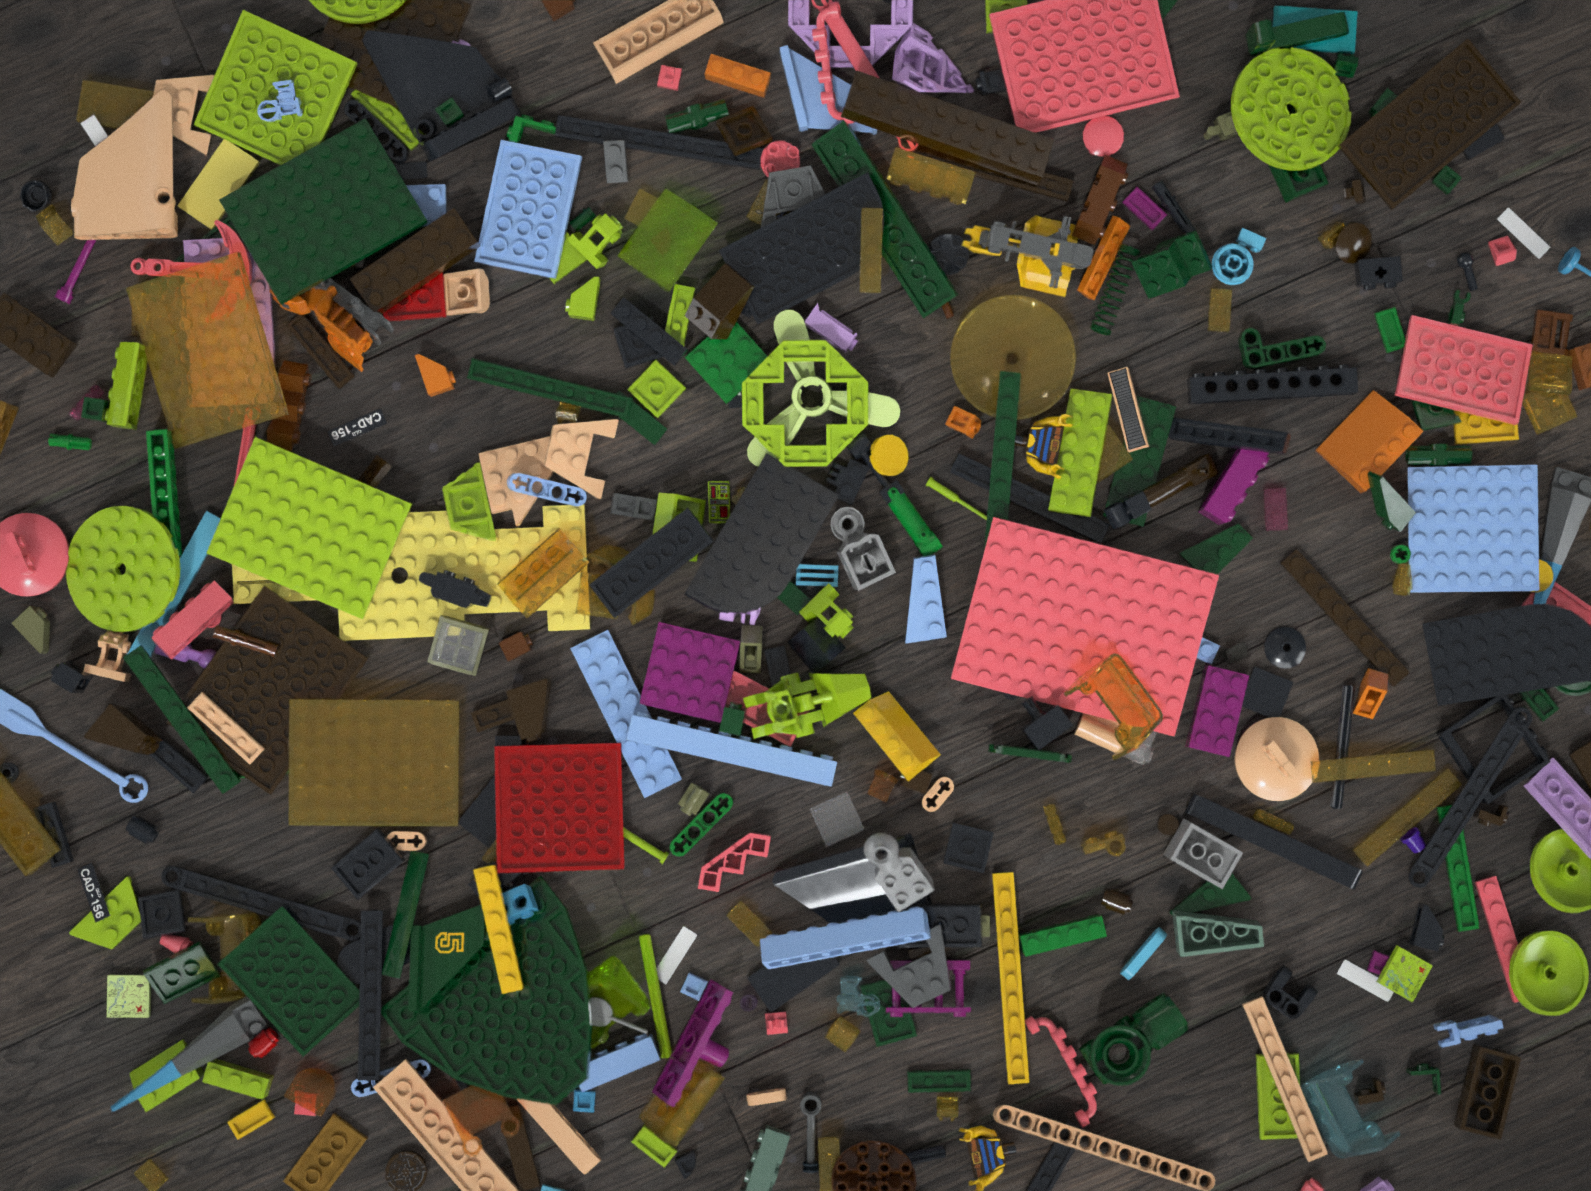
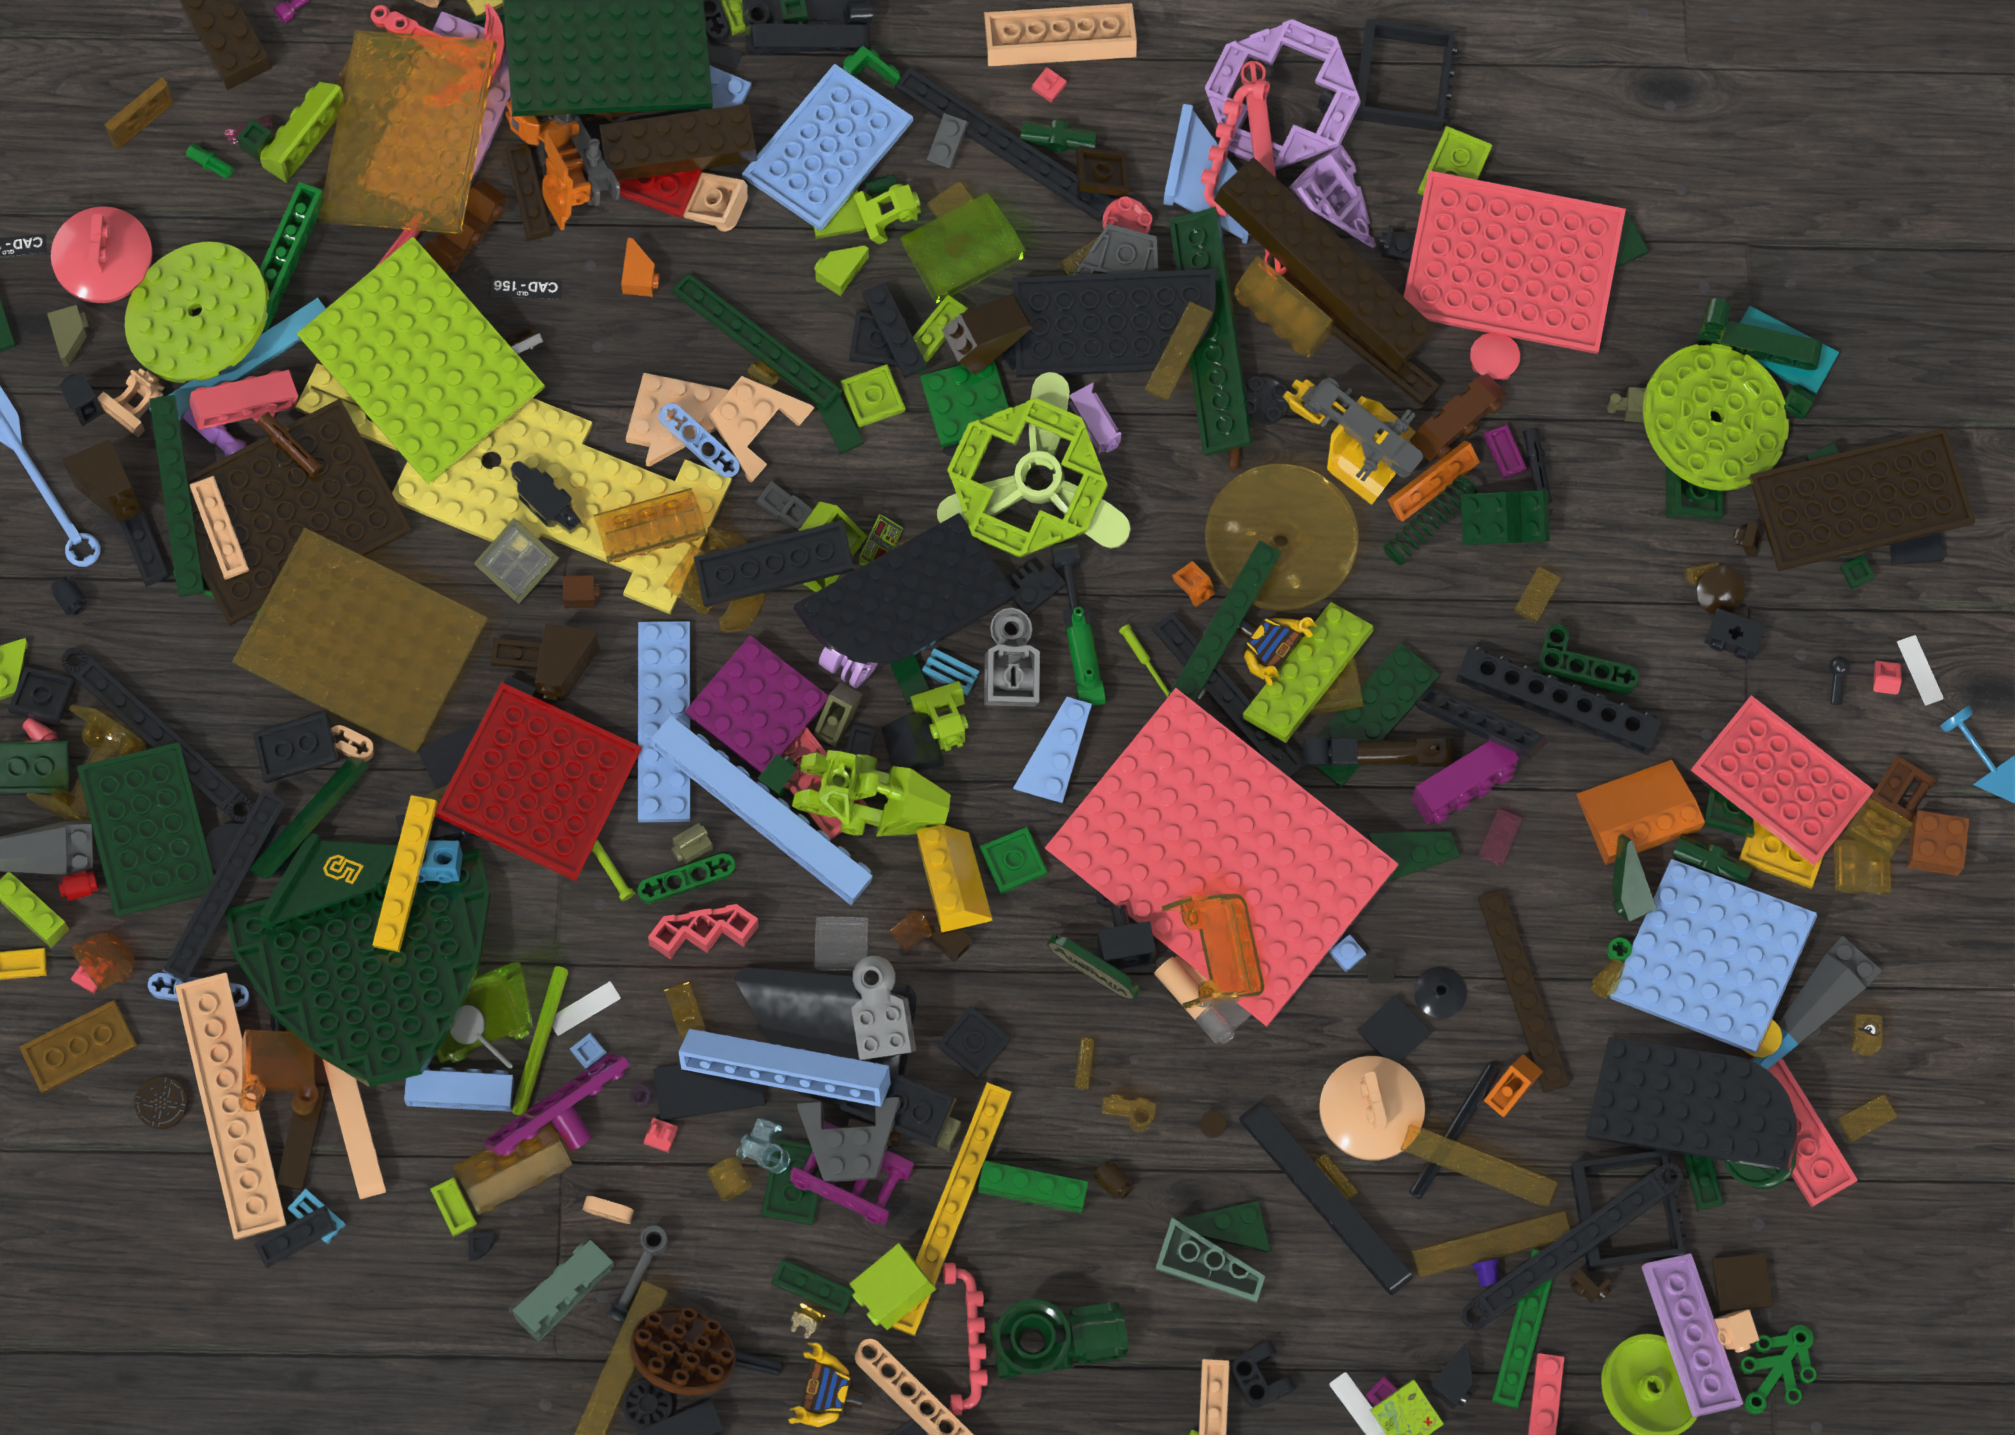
camera: 20 degrees right, 15 degrees down
lime wing [442,463,496,541] -> none
dark azure tile [573,1089,596,1112] -> none
orange brick [705,54,771,98] -> none
yellow tile [870,435,909,476] -> none
light nougat beam [921,777,954,812] -> none
tile [1108,367,1149,453] -> none
medium azure beam [1120,927,1167,980] -> none
light grey slope [1163,819,1243,889] -> none
magenta brick [1185,665,1249,757] -> none
medium azure cone [1212,243,1253,285] -> none
medium azure piece [1235,228,1266,253] -> none
green tile [1374,307,1405,354] -> none
dark green plate [1447,290,1471,326] -> none
none -> lime brick [850,1243,936,1330]
none -> green tile [980,827,1048,894]

